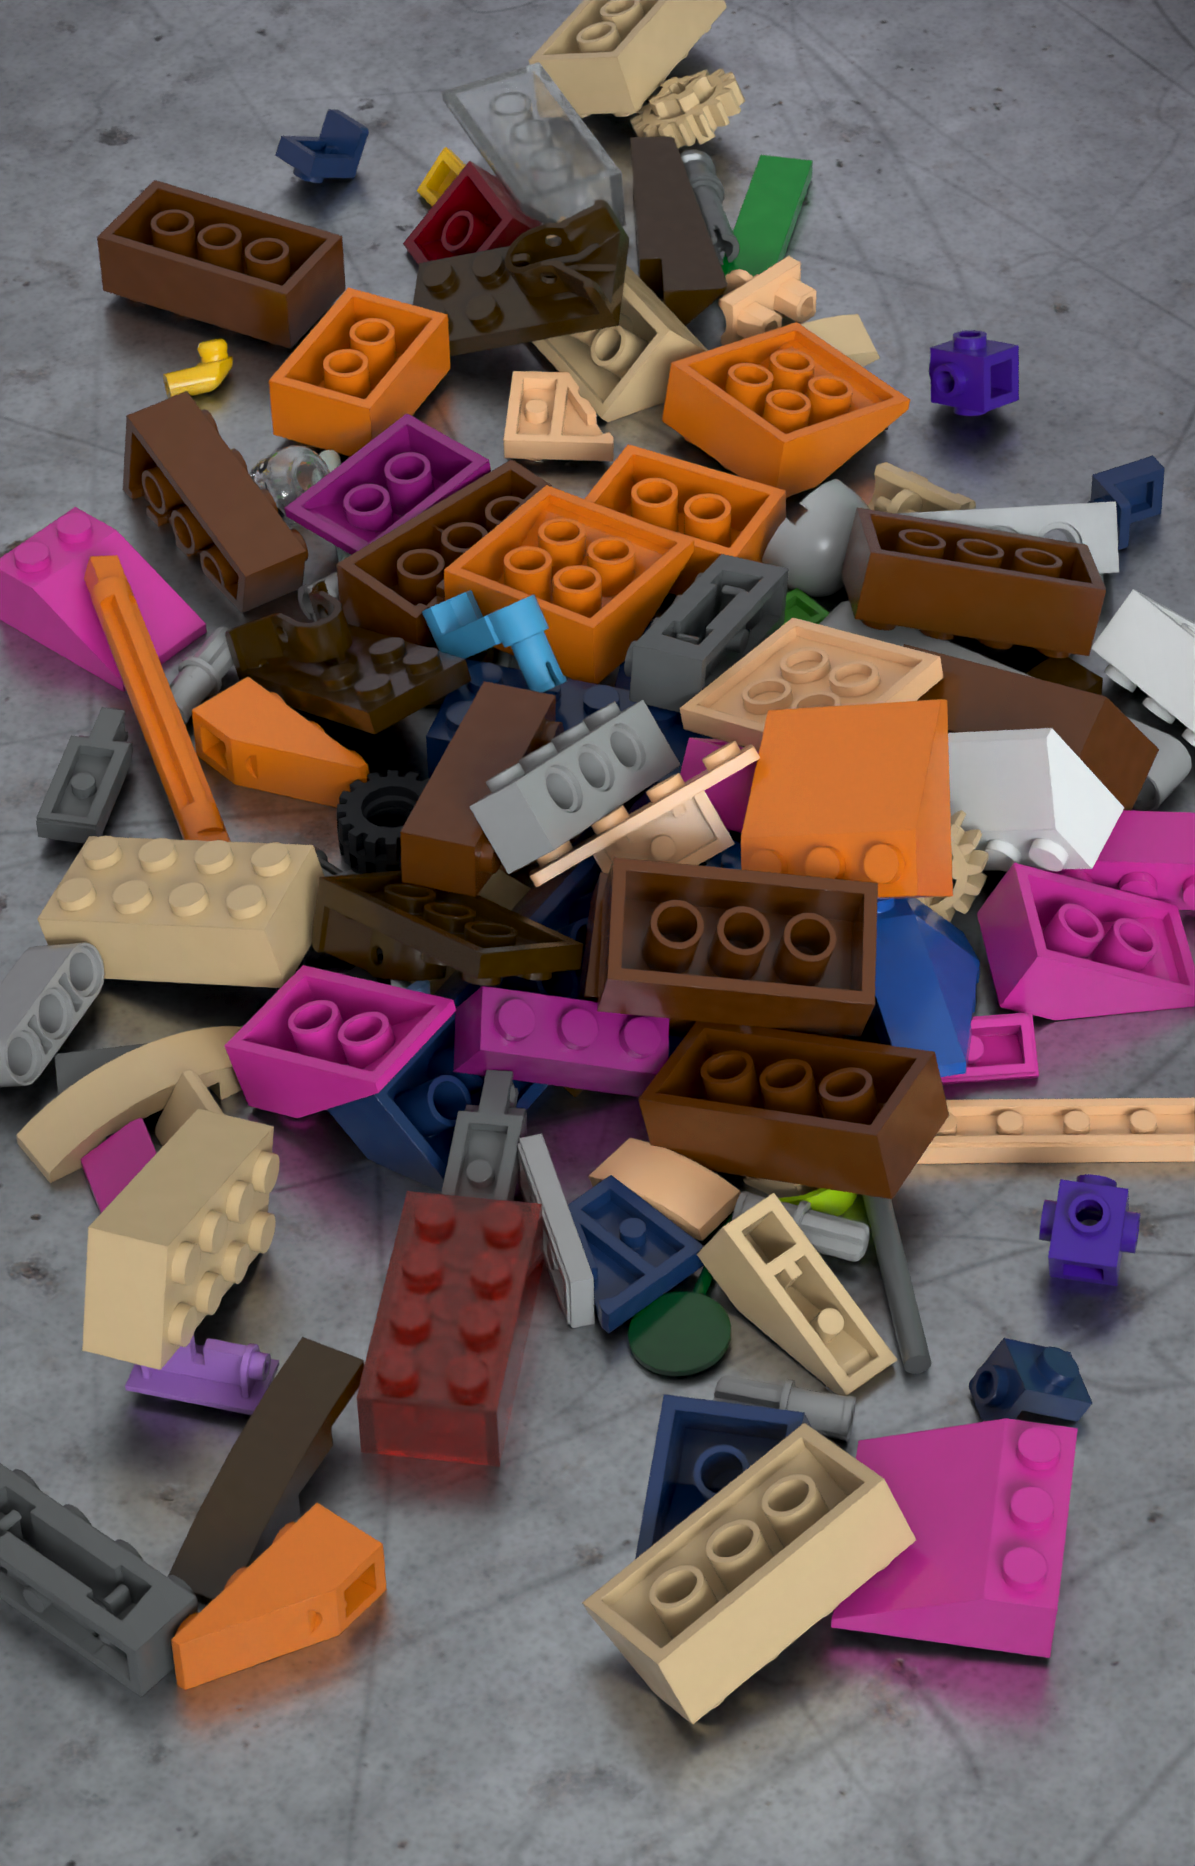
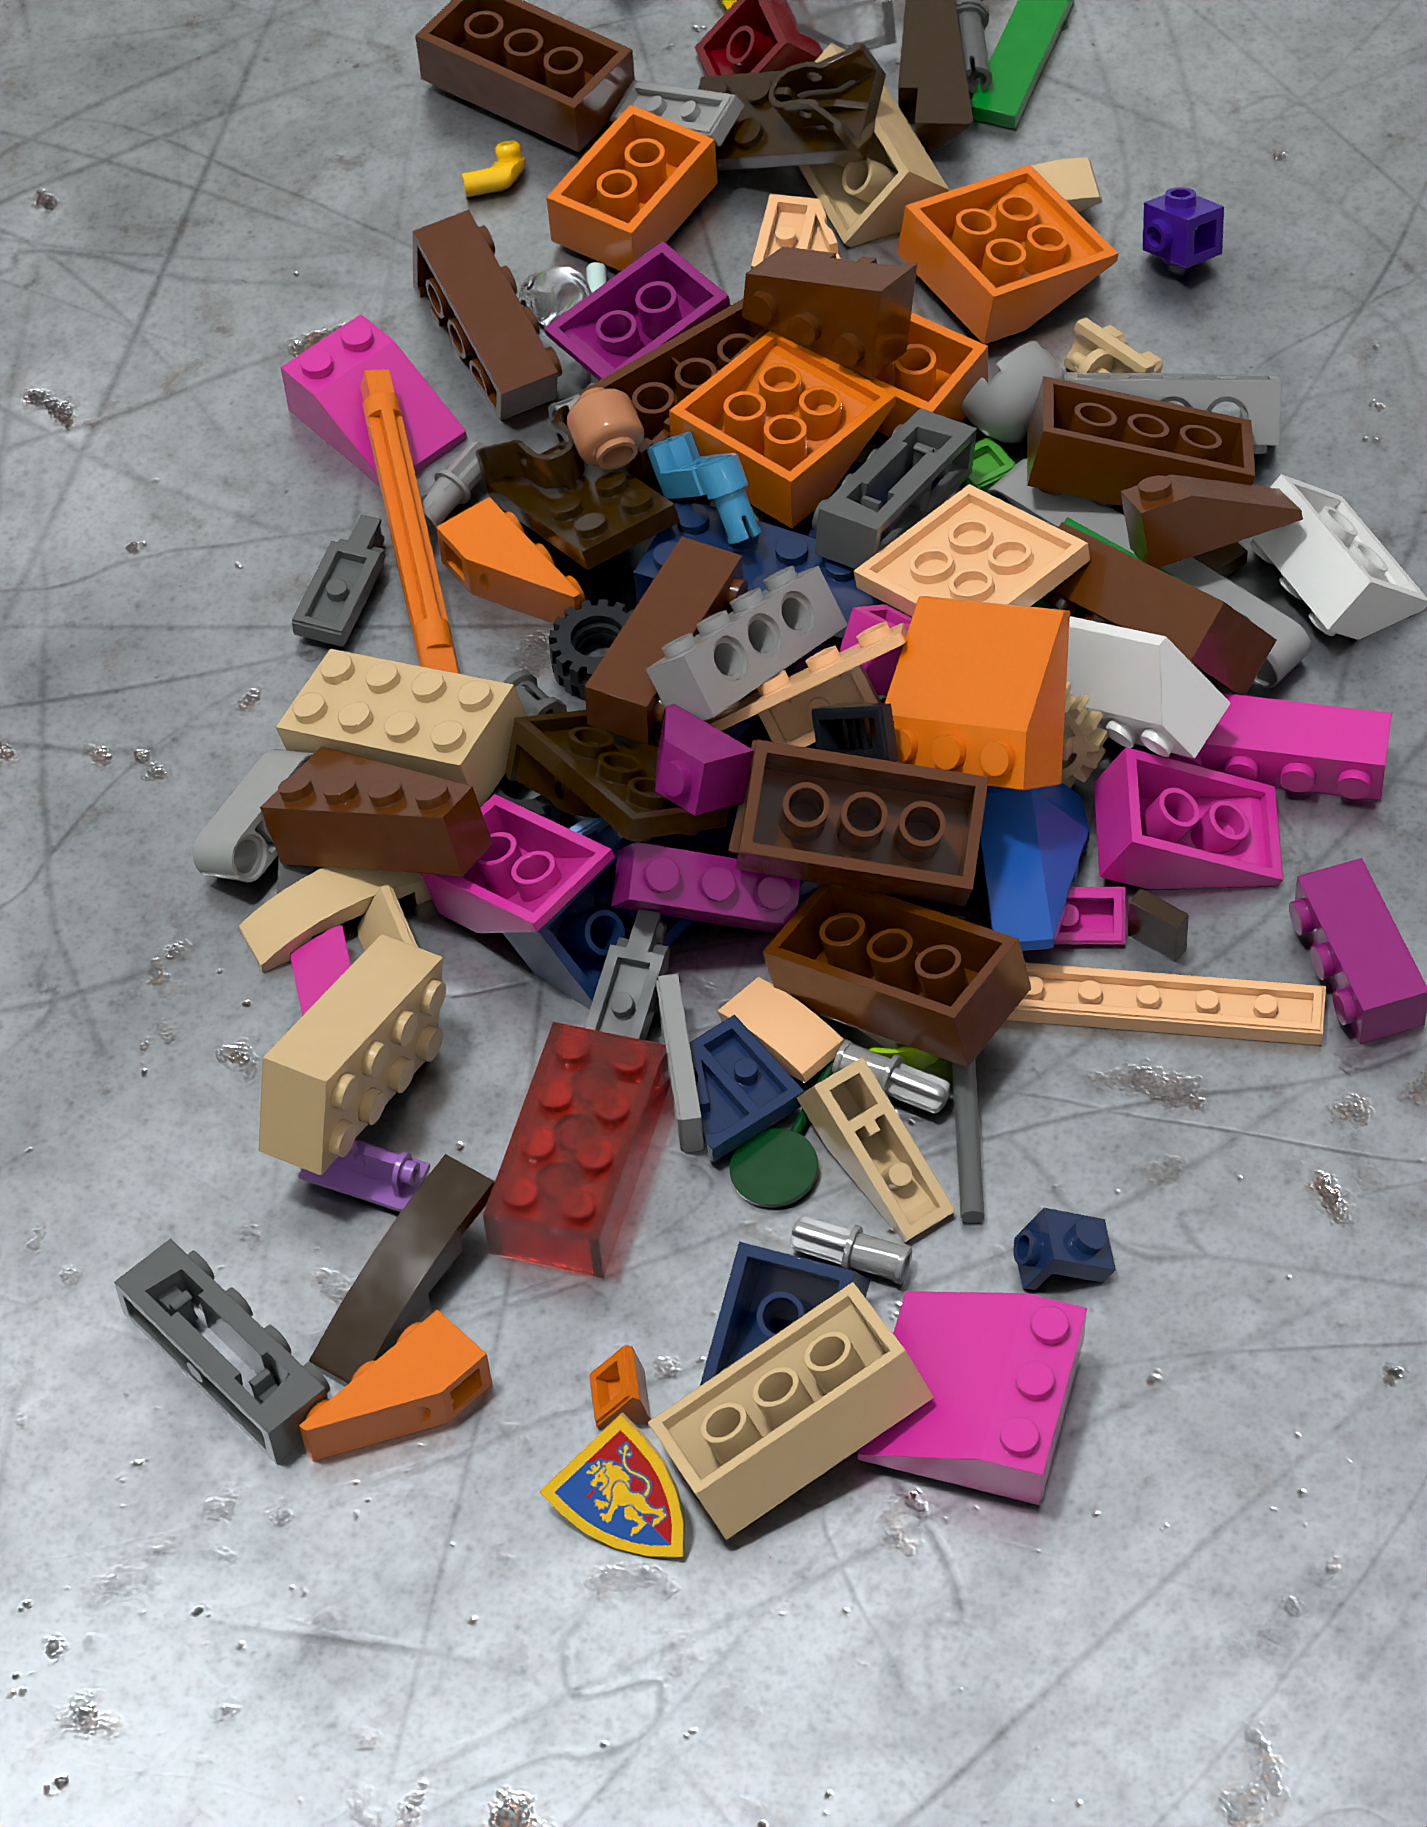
camera: 10 degrees right, 10 degrees up
light nougat hips [718,256,816,346] -> none
dark purple brick [1039,1174,1141,1286] -> none
dark blue bracket [1088,455,1165,550] -> none
none -> reddish brown wedge [260,747,493,876]
none -> shield [539,1412,685,1557]
none -> nougat head [567,387,644,470]
none -> orange slope [589,1345,651,1429]
none -> light grey tile [609,80,745,146]
none -> magenta slope [655,704,754,816]
none -> reddish brown wedge [742,246,917,379]
none -> black slope [811,702,899,762]
none -> reddish brown slope [1120,474,1303,569]
none -> dark brown tile [1128,888,1189,962]

